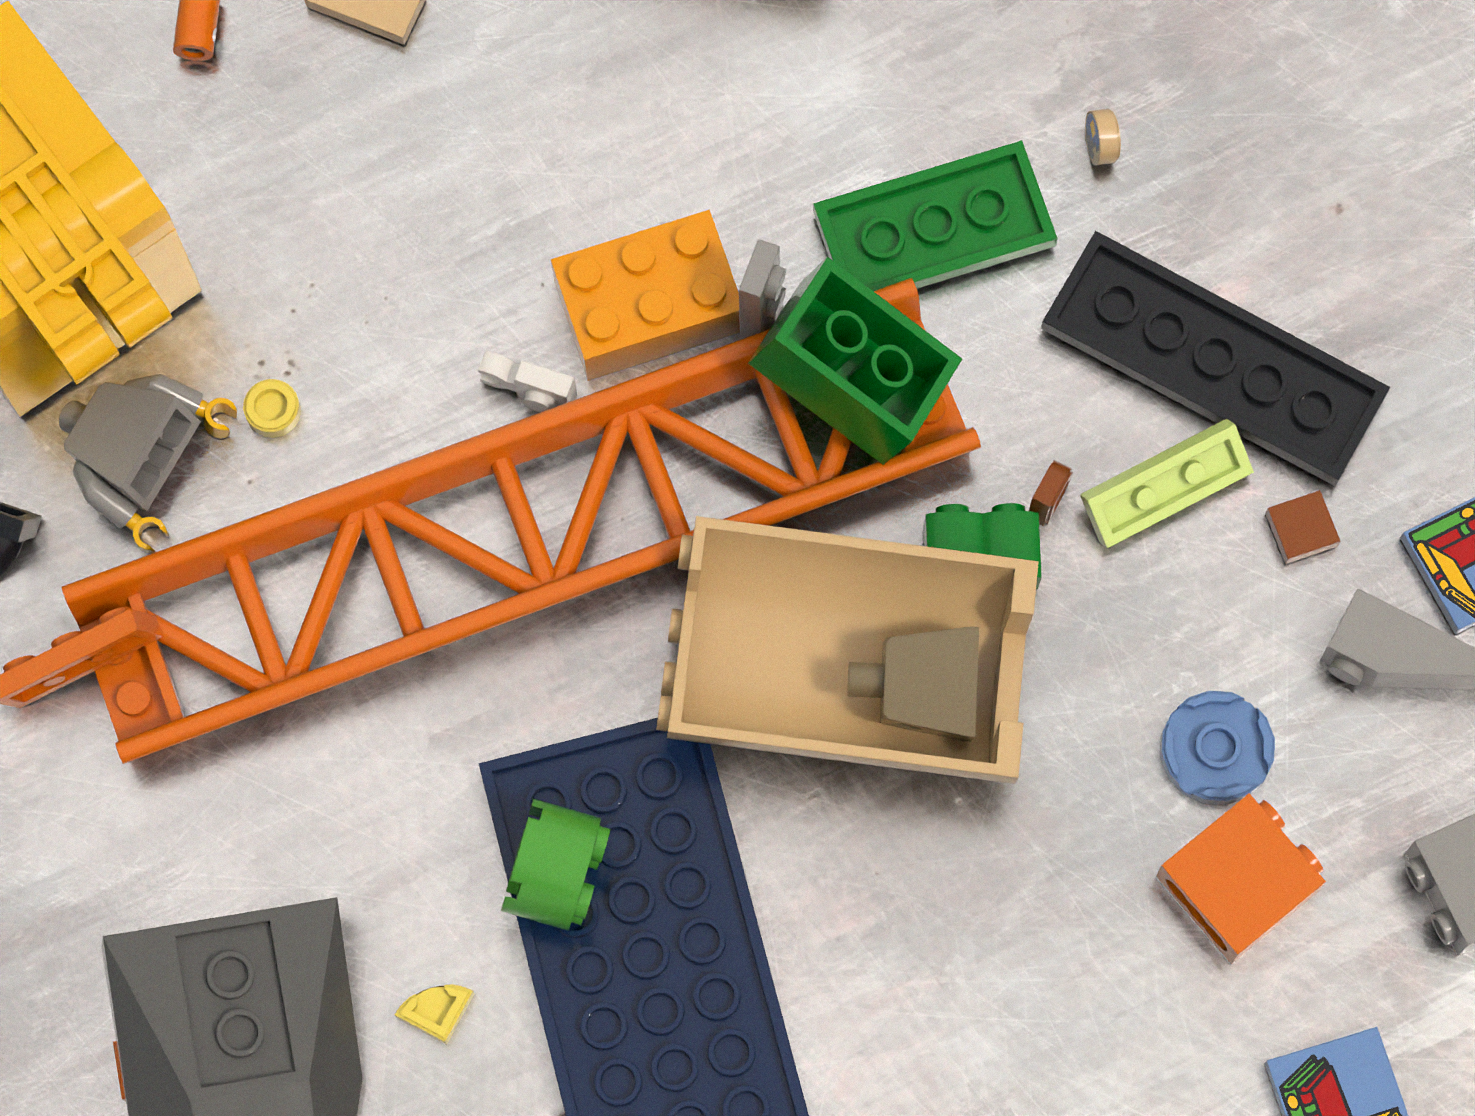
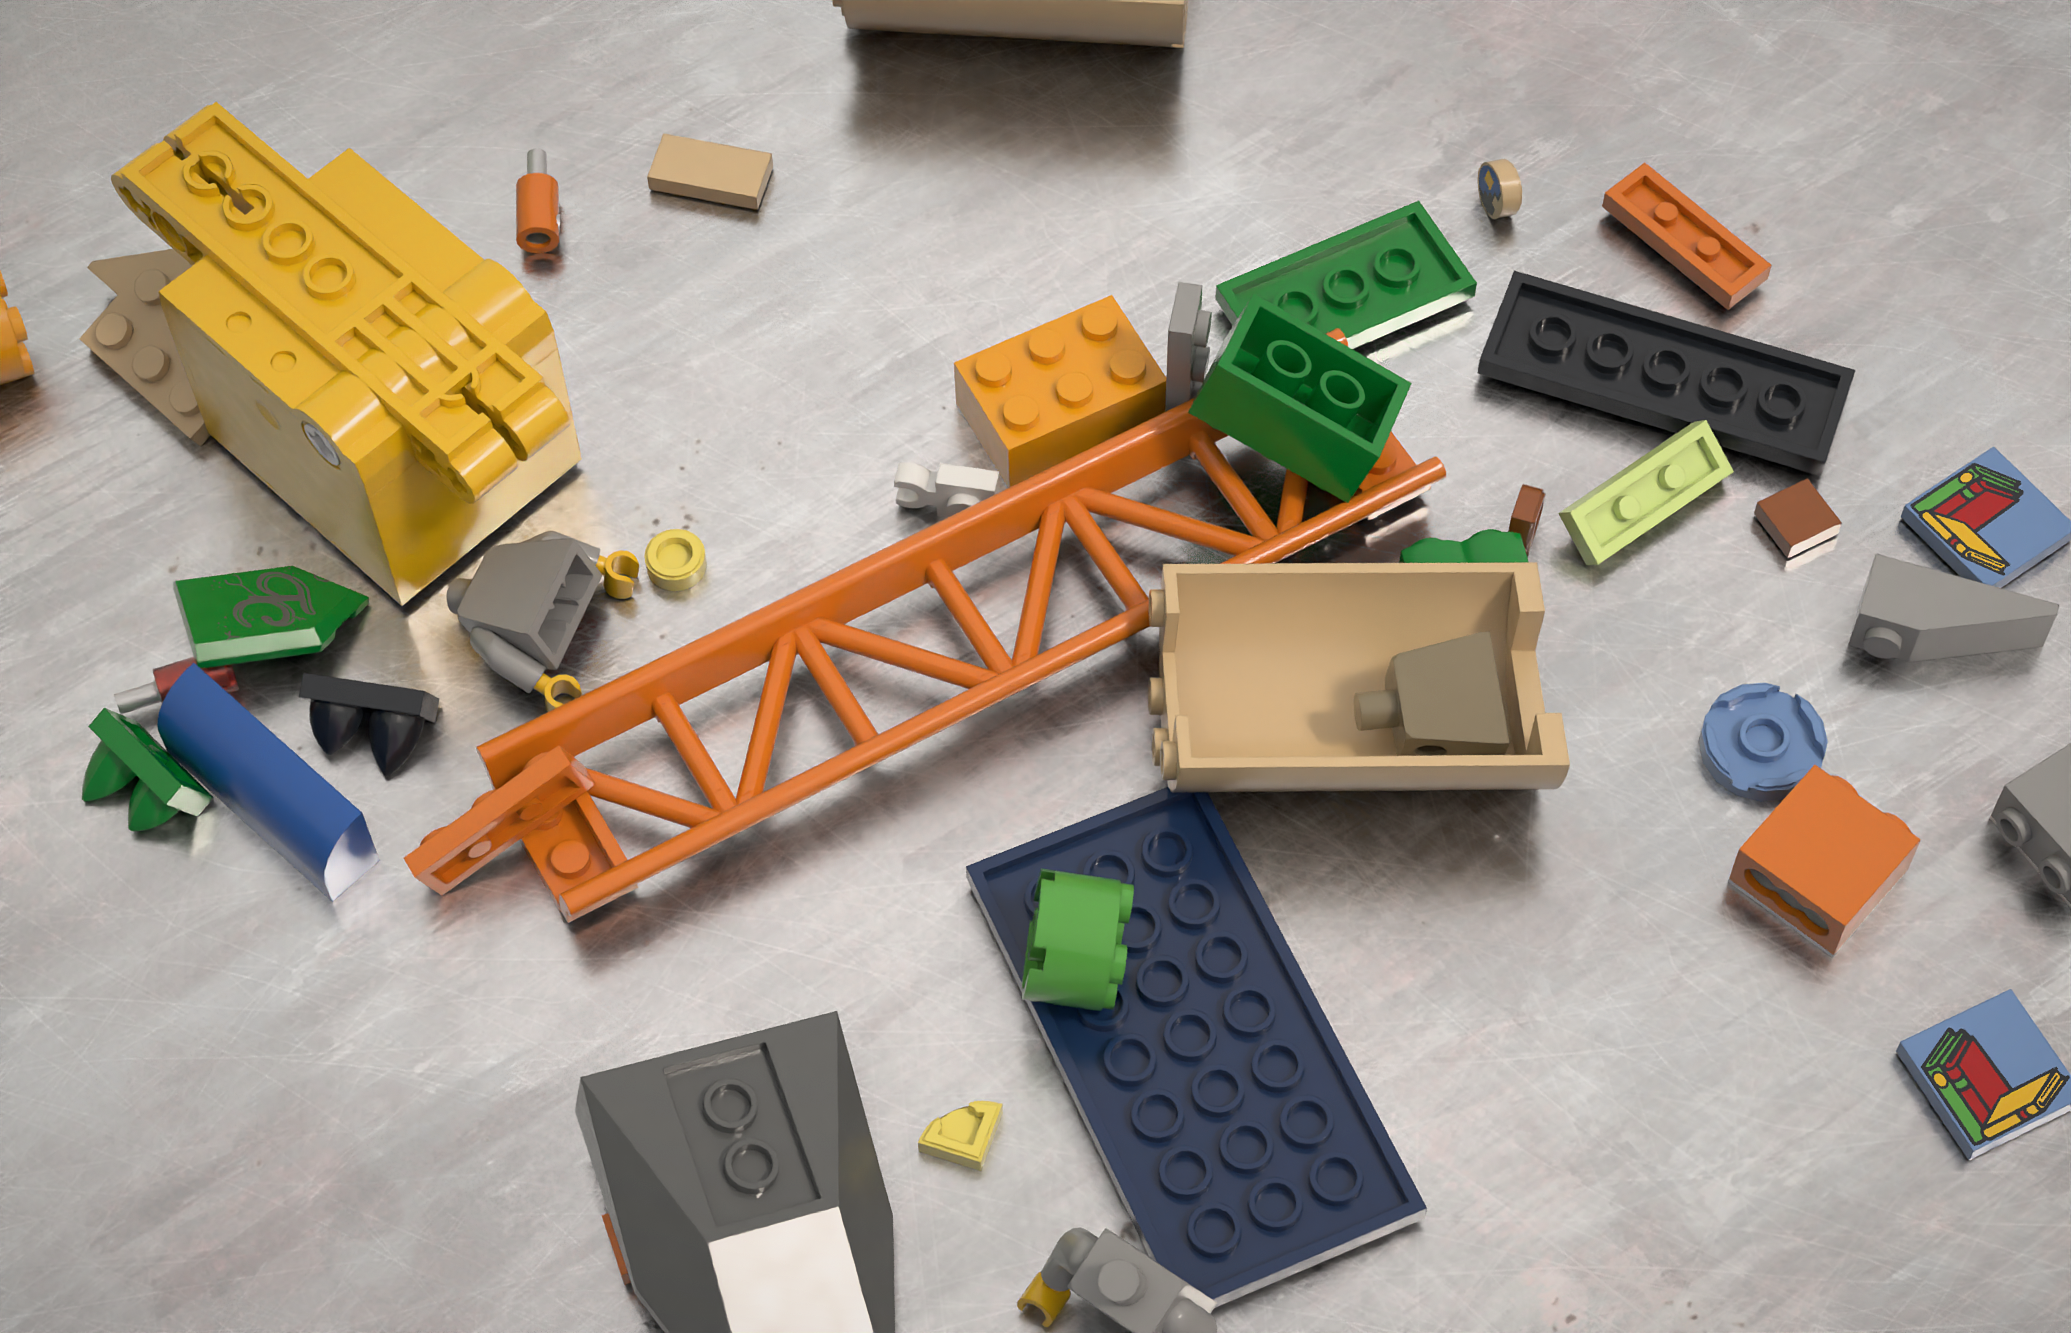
camera: 10 degrees left, 15 degrees down
none -> orange plate [1602,162,1772,310]

